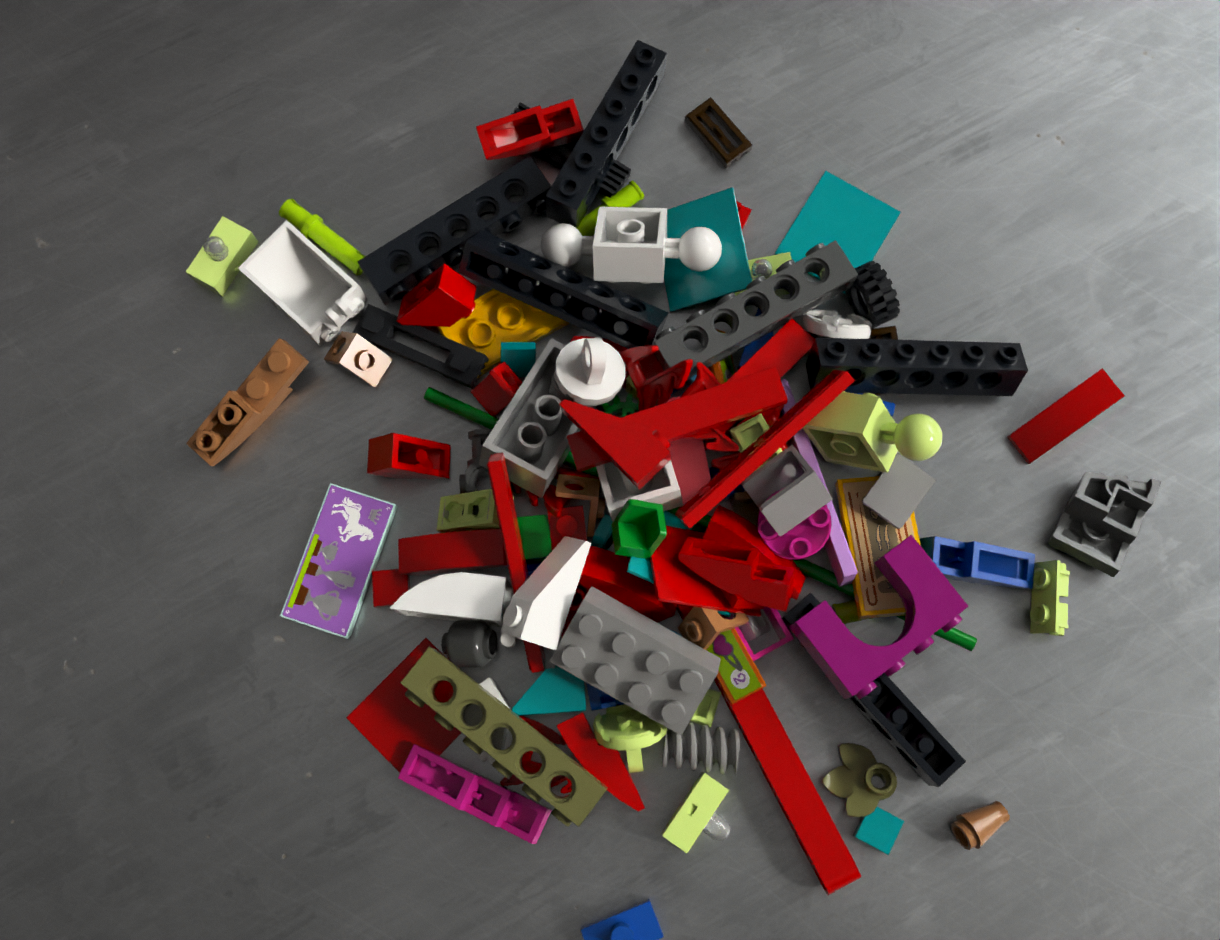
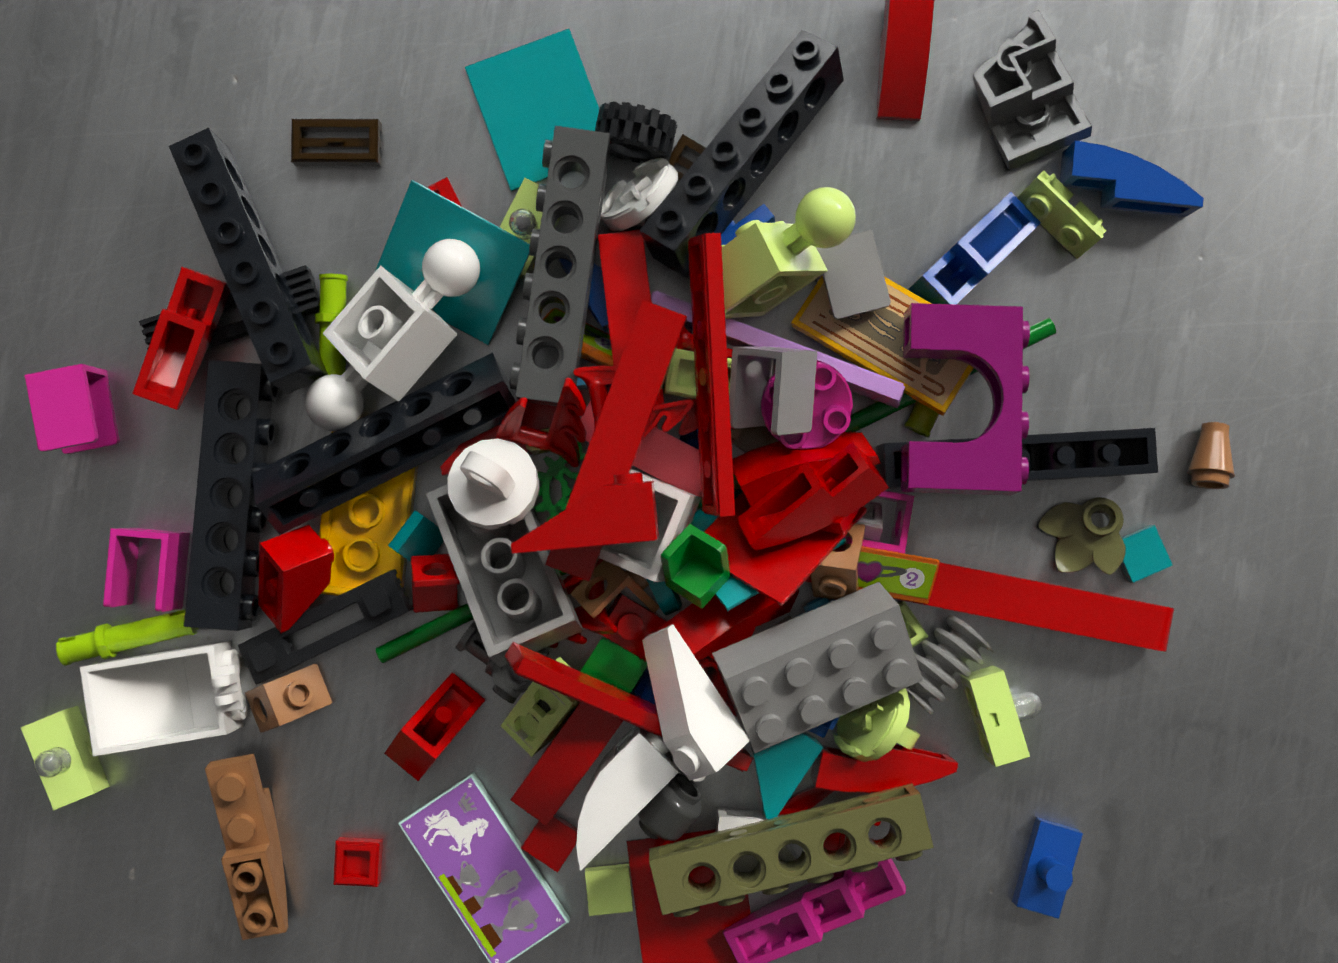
camera: 50 degrees left, 10 degrees up
none -> dark pink piece [25,364,120,454]
none -> dark pink piece [103,528,190,612]
none -> red tile [333,837,383,887]
none -> yellowish green tile [585,863,633,916]
none -> blue slope [1059,140,1204,217]

